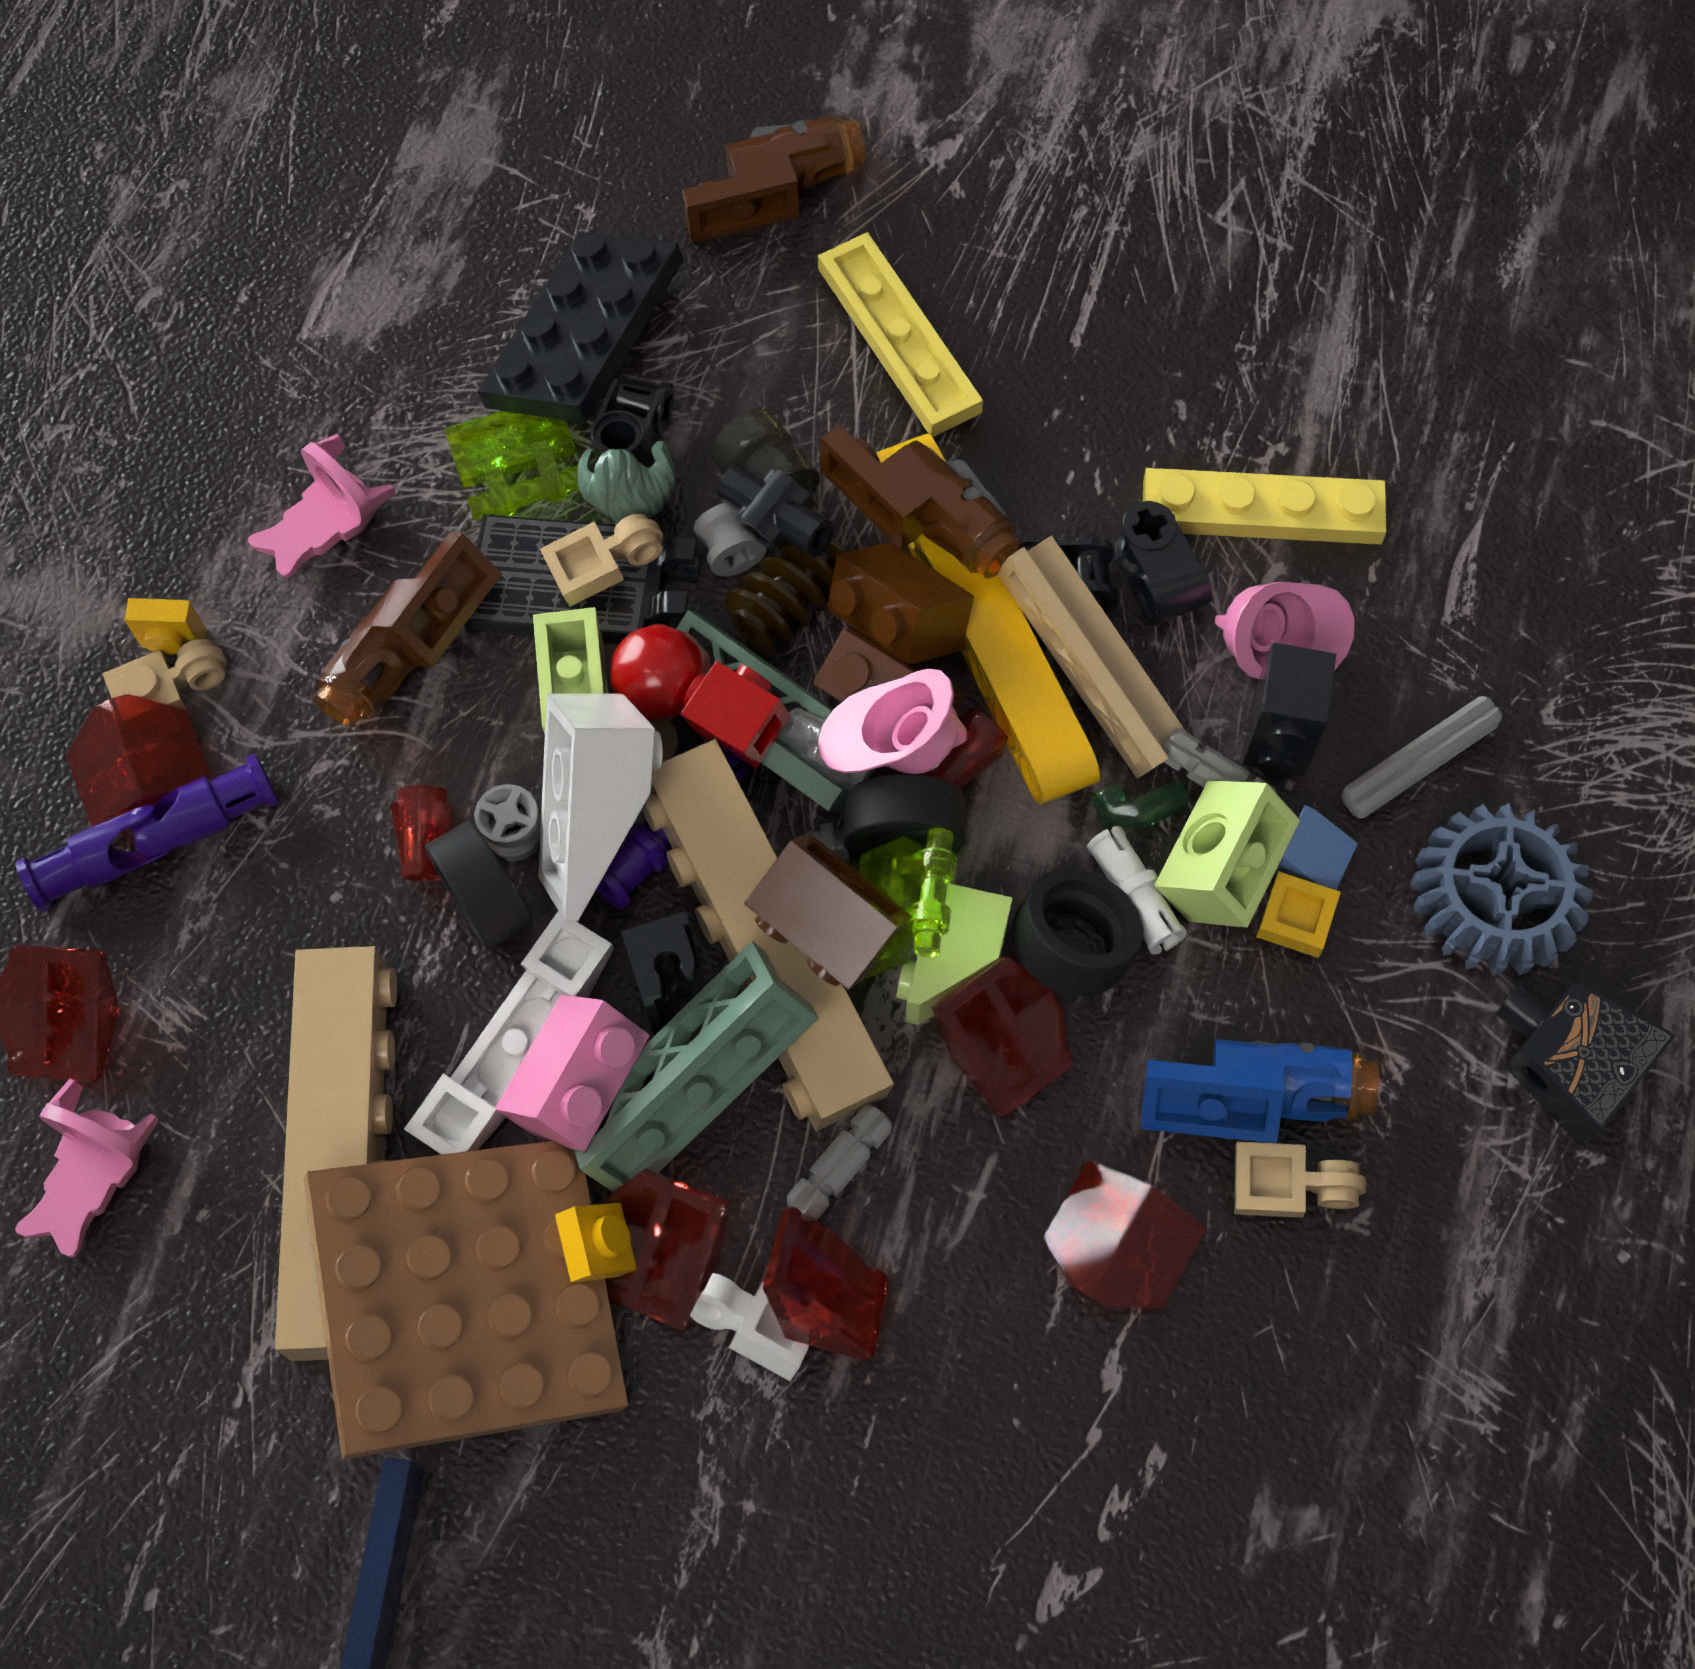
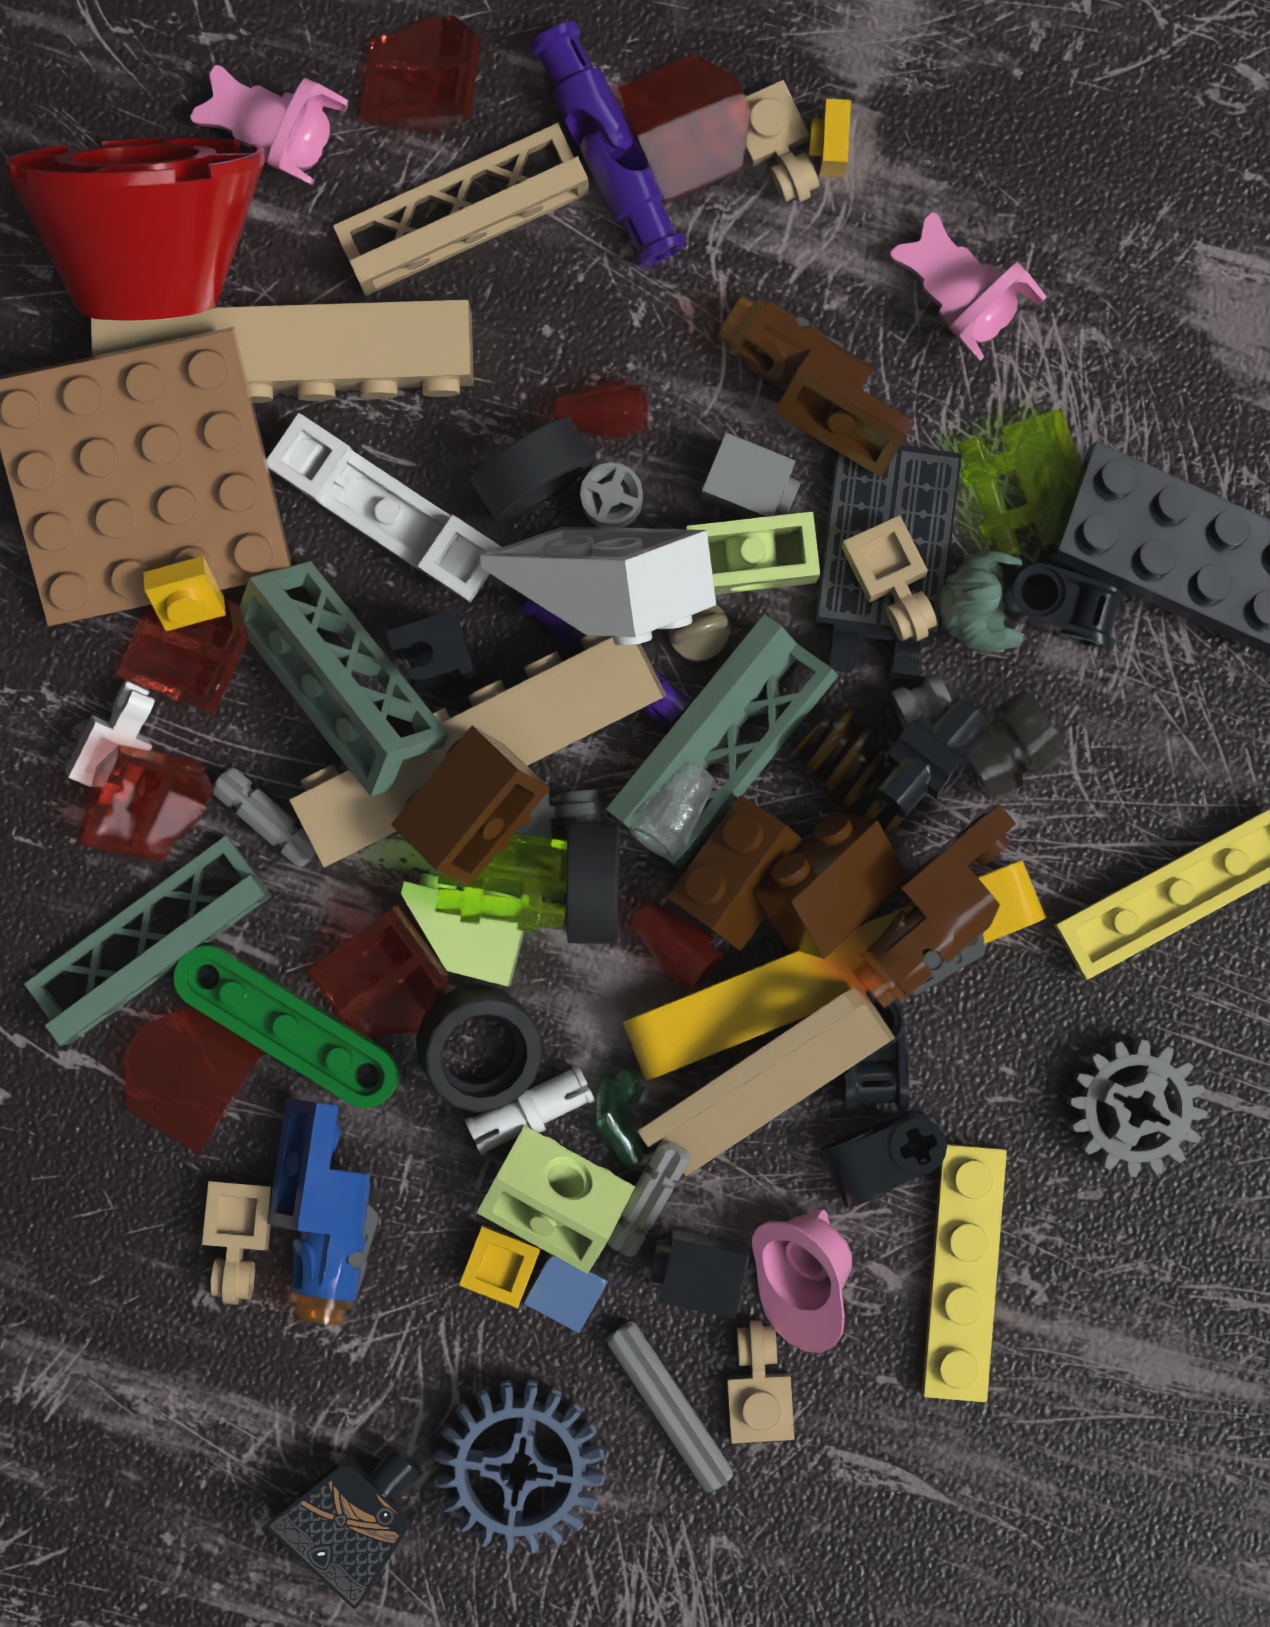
camera: 90 degrees right, 20 degrees up
bright pink brick [495,994,650,1152] -> none
red hair [610,624,710,721] -> none
red brick [680,660,791,769] -> none
bright pink piece [818,668,967,775] -> none
none -> red cone [5,137,265,321]
none -> sand green fence [24,835,272,1046]
none -> green plate [174,945,400,1108]
none -> tan fence [333,123,589,296]
none -> light grey brick [701,433,801,519]
none -> tan plate [727,1320,795,1444]
none -> light grey gear [1067,1039,1208,1177]

